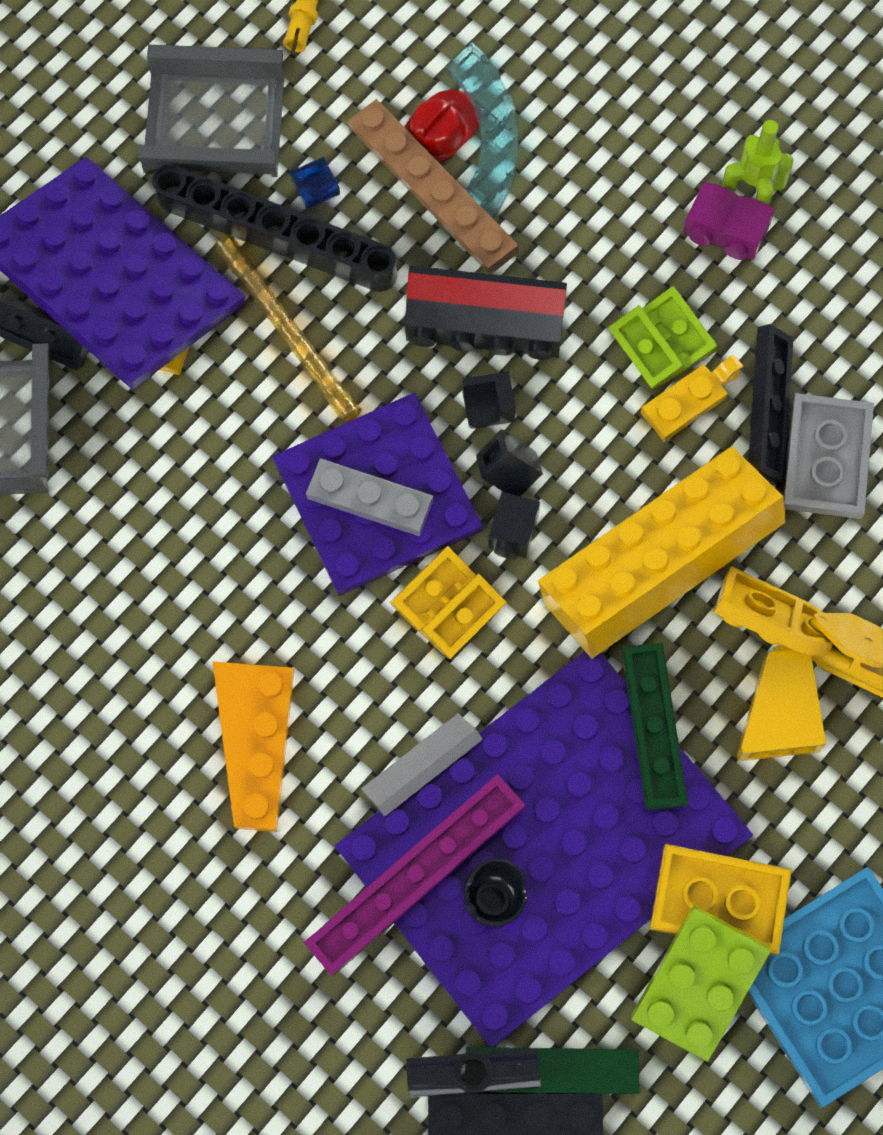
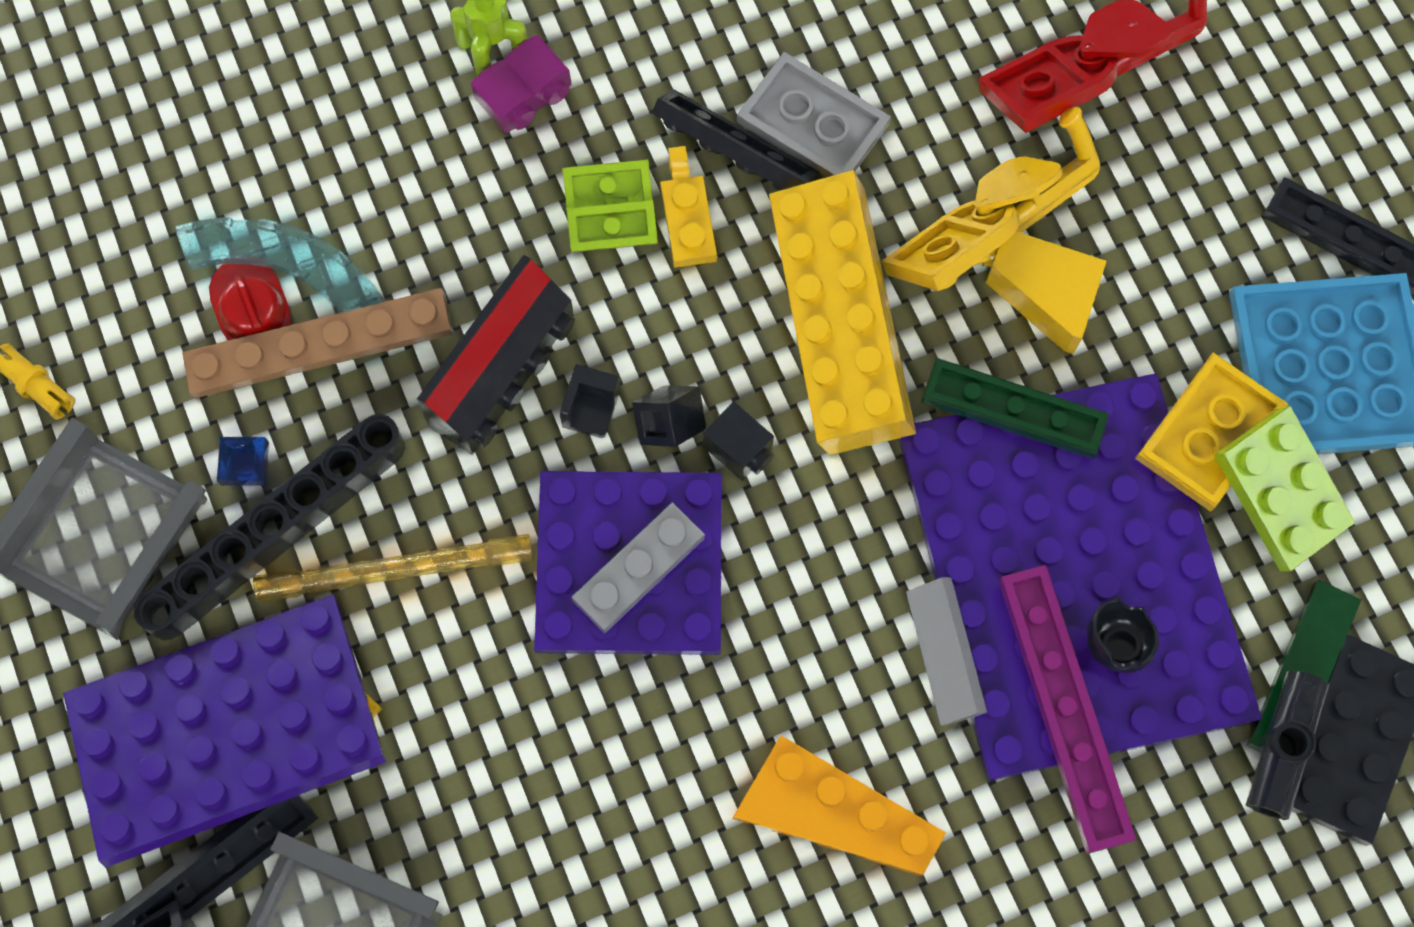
camera: 70 degrees left, 0 degrees up
yellow slope [389,546,507,659] -> none

